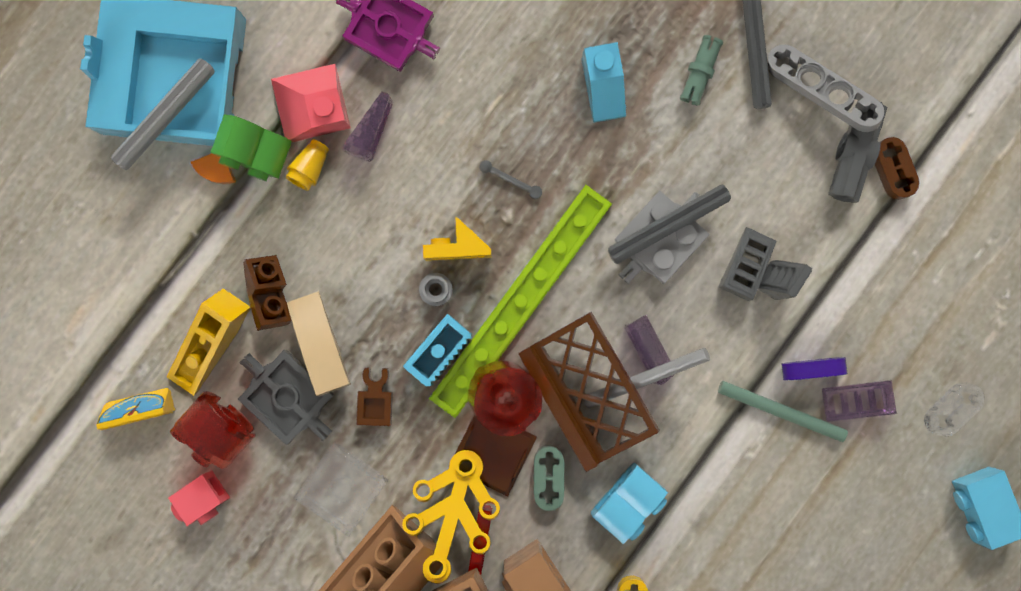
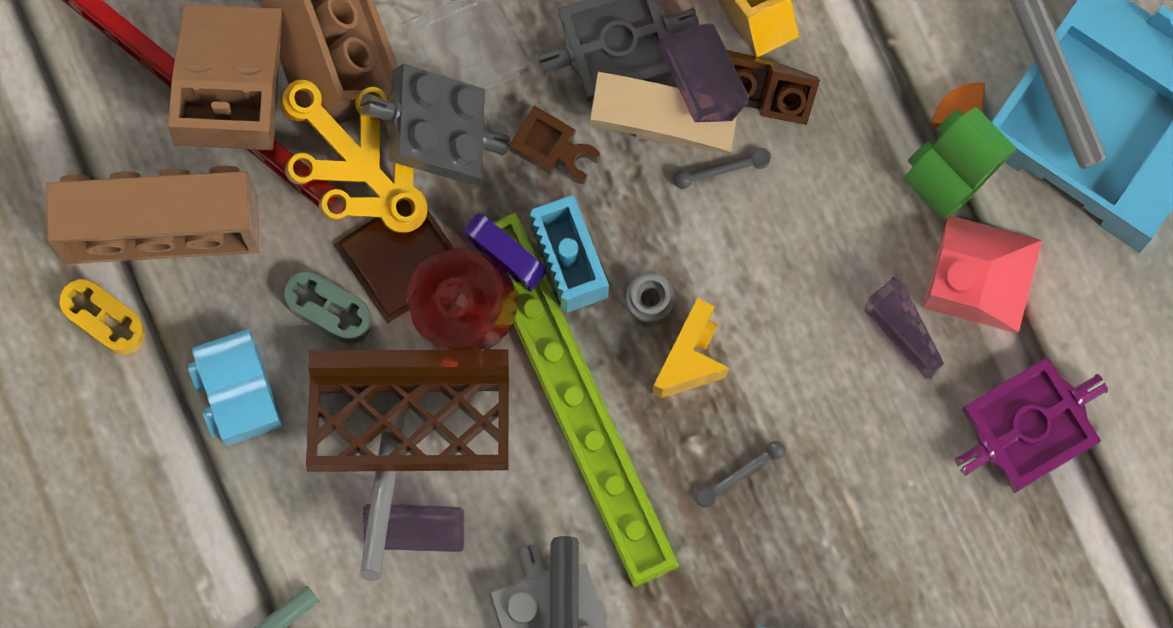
camera: 120 degrees right, 10 degrees down
yellow cone [286,139,329,191] -> none
none -> dark grey plate [360,64,510,184]
none -> dark purple beam [461,213,547,292]
none -> clear purple slope [658,23,749,122]
none -> dark grey hinge [673,148,771,189]

